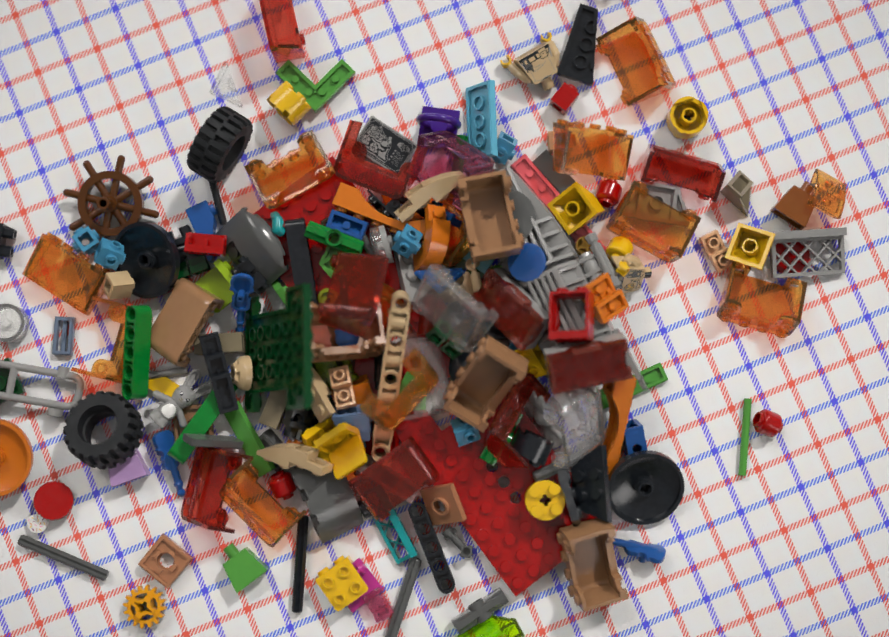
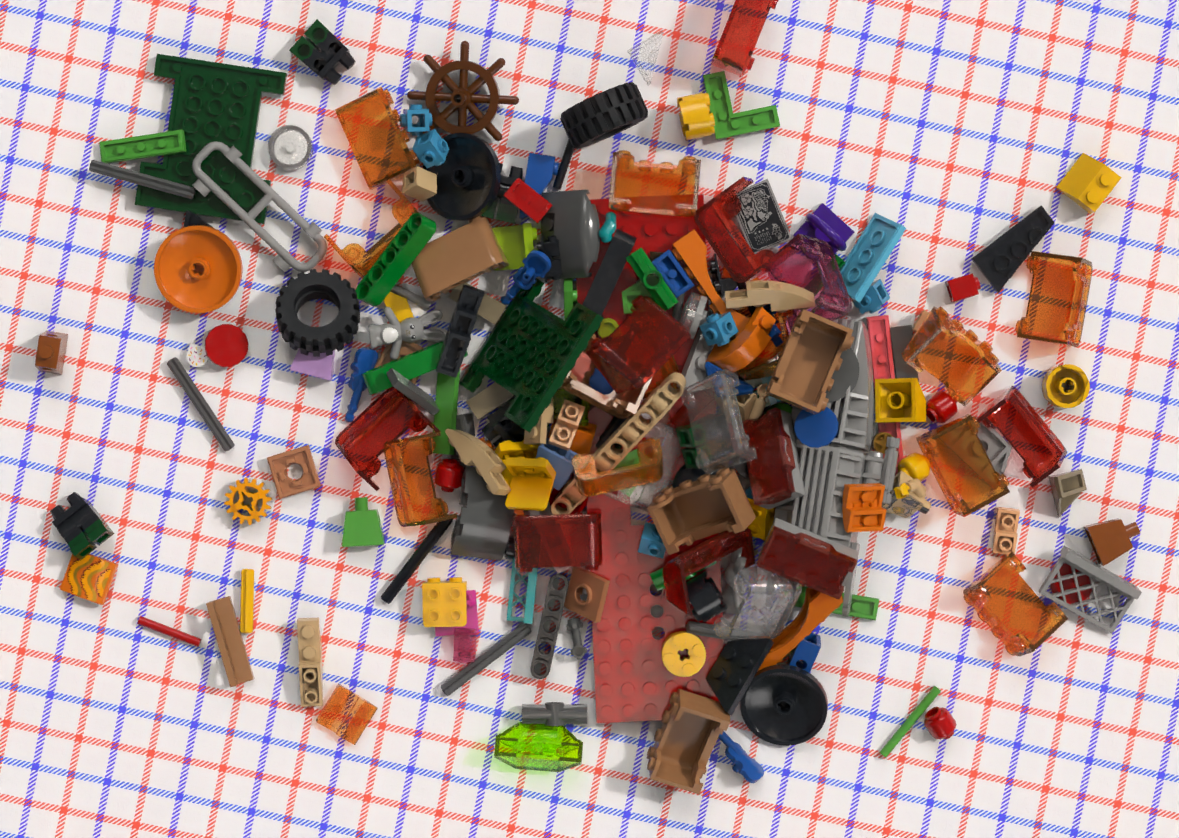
camera: 30 degrees right, 5 degrees up
sand blue tile [52,316,76,356] -> none
tan piece [230,355,253,391] -> none
tan torso [500,32,560,91] -> none
red window [549,287,594,343] -> none
black hinge [557,469,583,526] -> none
yellow slope [725,223,776,270] -> none
clear orange slope [807,169,846,219] -> none

